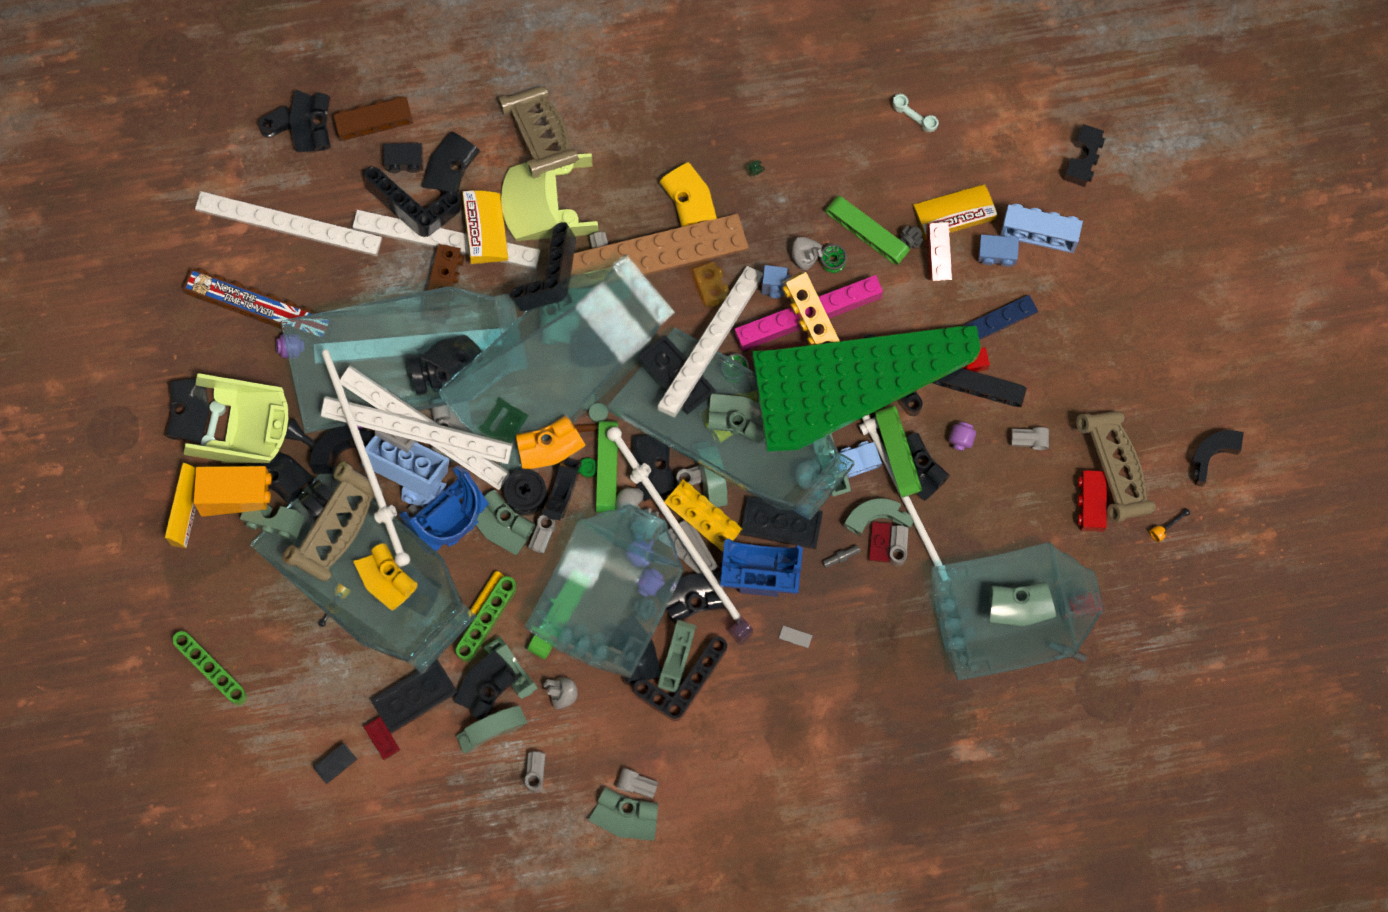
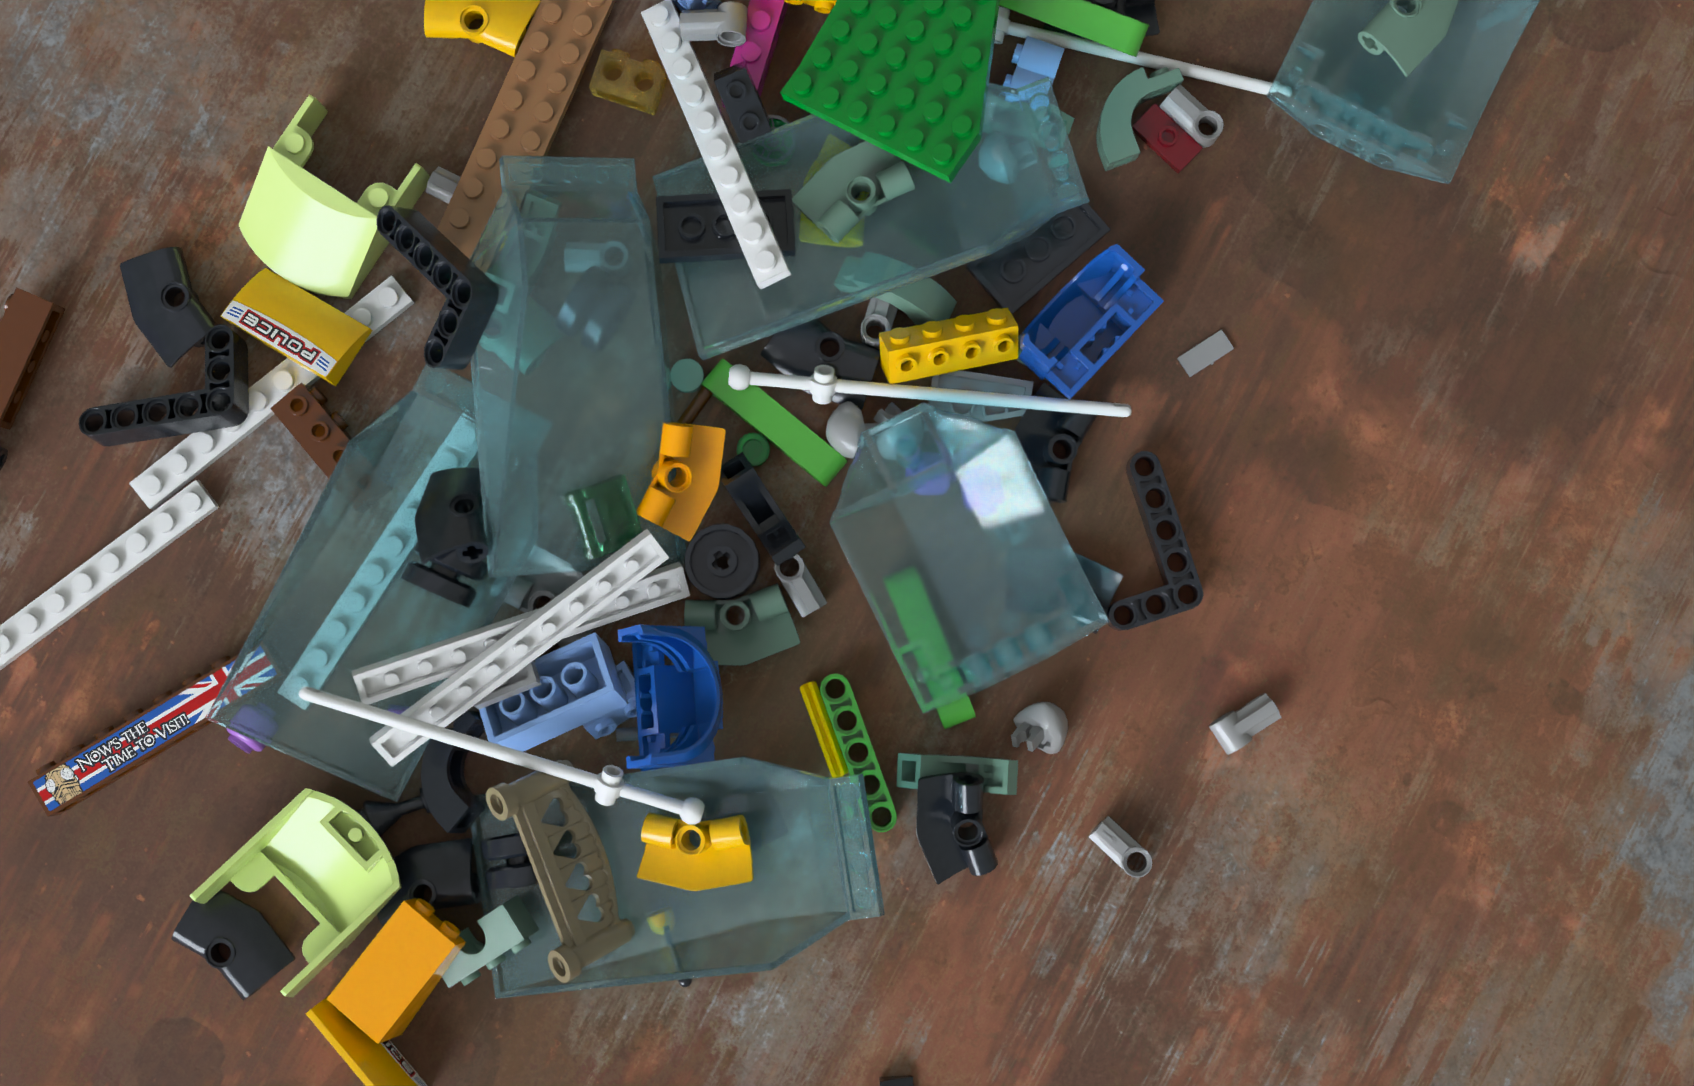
camera: 50 degrees left, 10 degrees up
light aqua bar [201,401,226,446] -> none
dark red plate [364,717,401,760] -> none
black plate [371,659,458,734] -> none
black brick [384,143,423,173] -> none
sand green arch [456,706,528,754] -> none
dark tan piece [498,86,579,179] -> none
sand green panel [589,787,659,841] -> none
sand green arch [658,620,696,693] -> none
leg [727,617,753,645] -> none
dark grey bar [823,545,861,568] -> none
none -> light grey piece [679,1,748,47]
none -> black brick [714,61,772,144]

